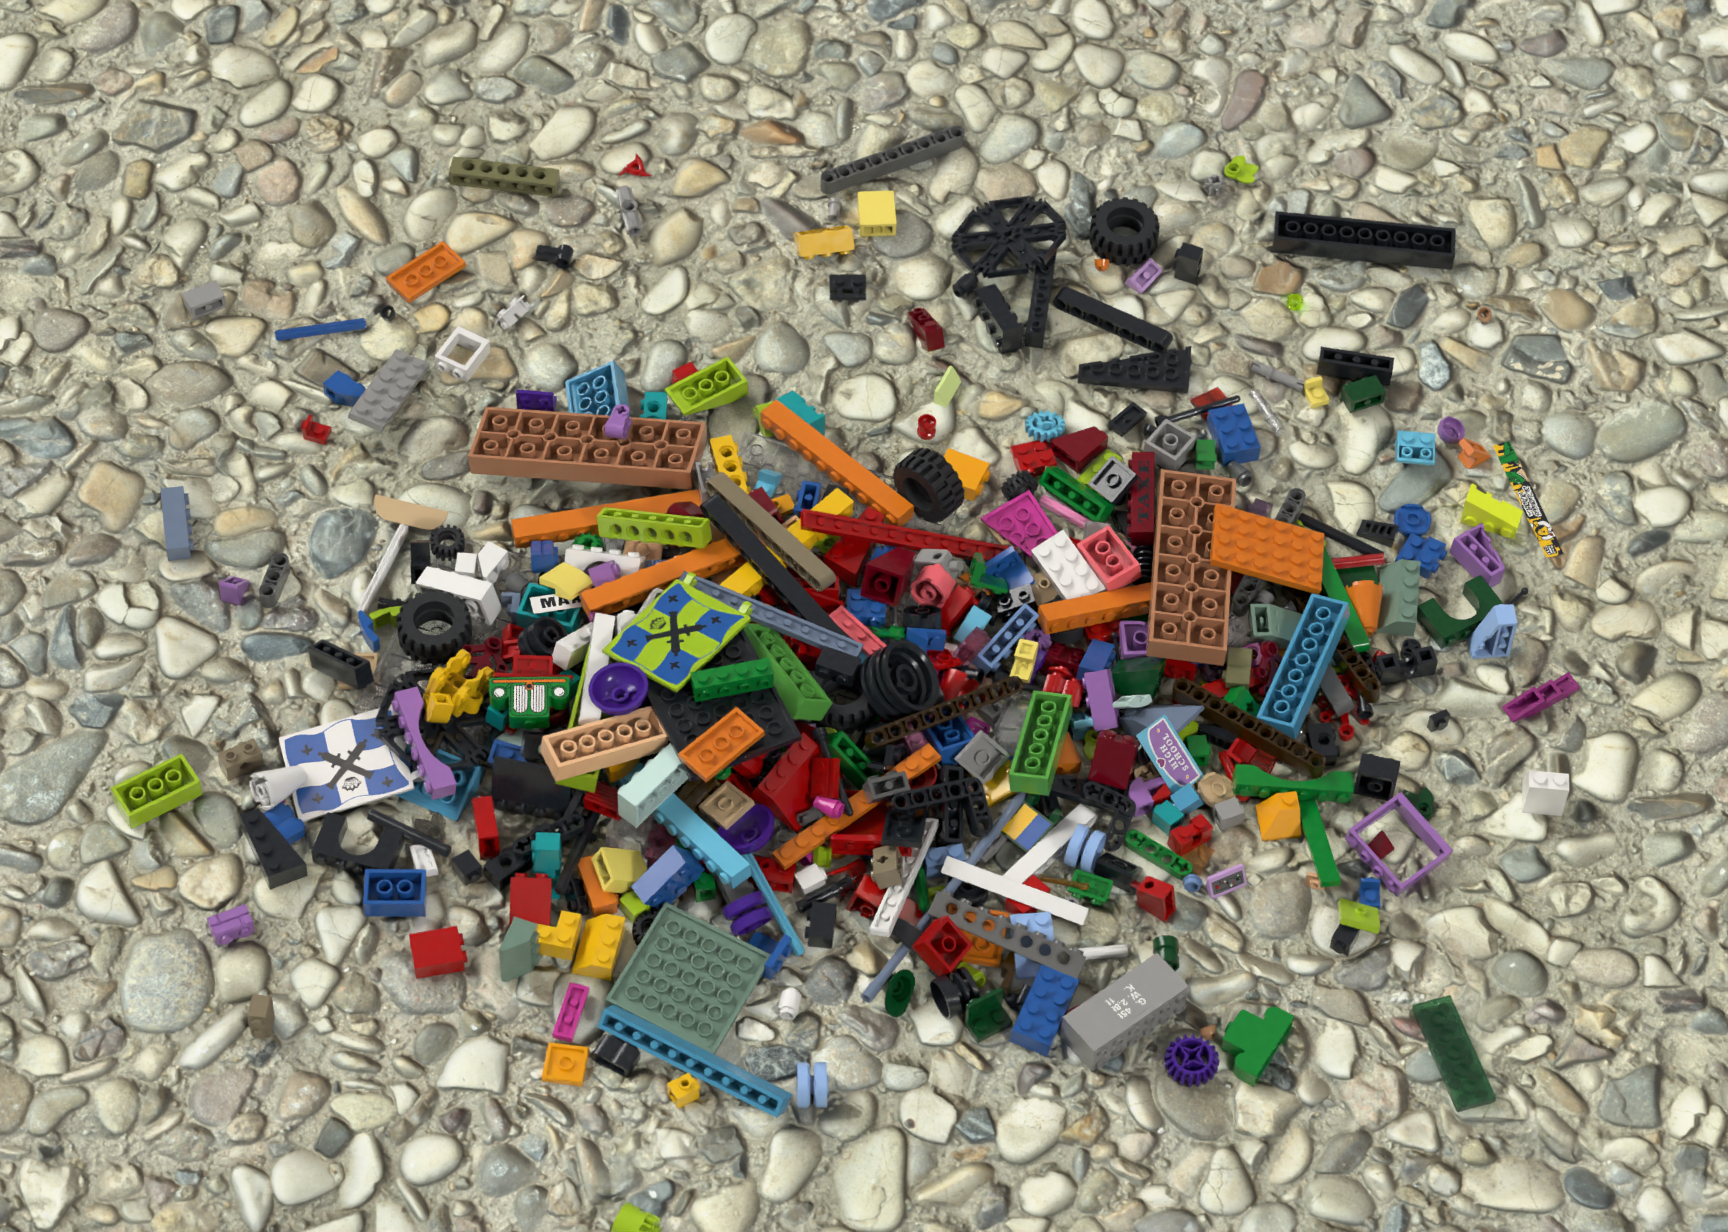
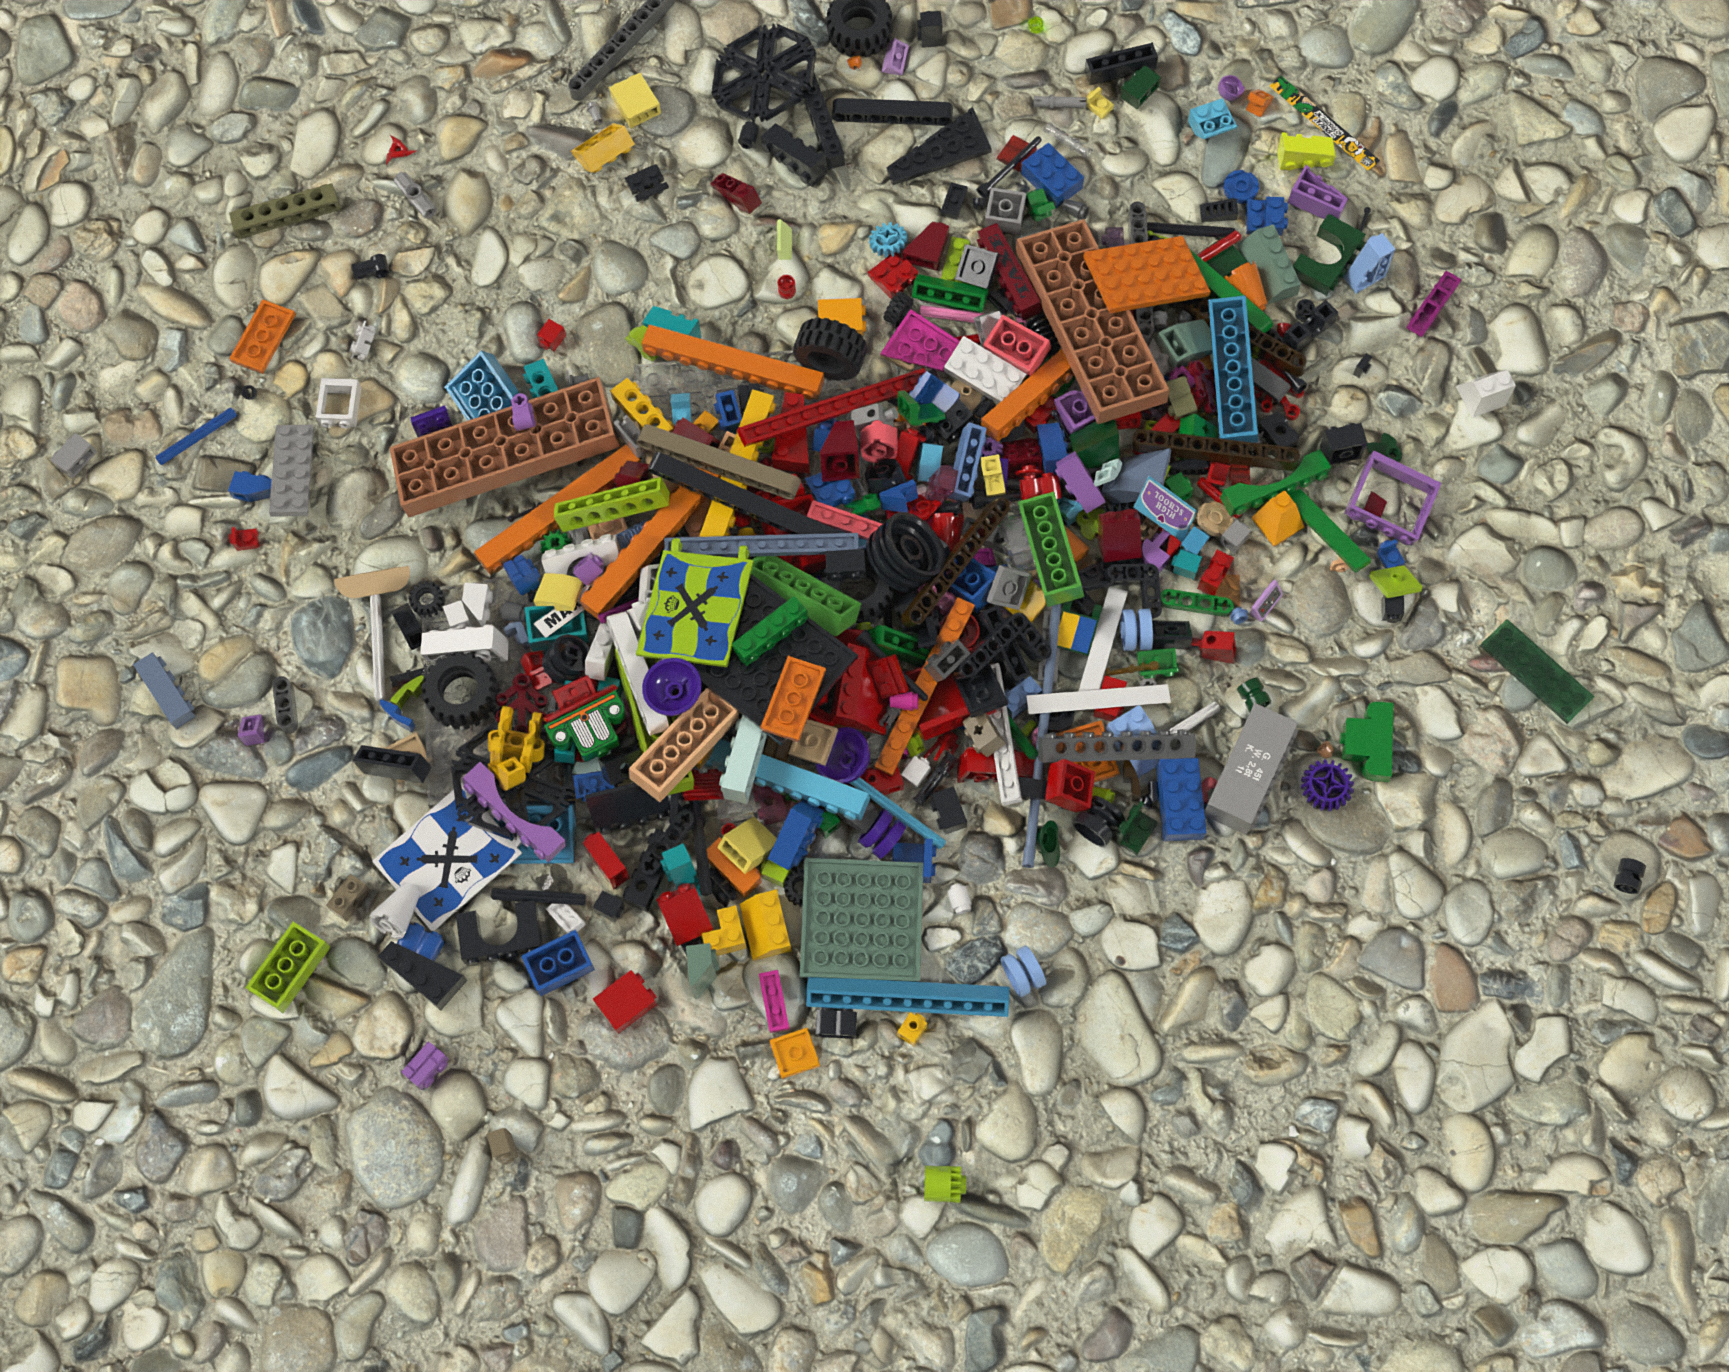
camera: 20 degrees left, 15 degrees up
lime slope [664,356,748,416] -> none

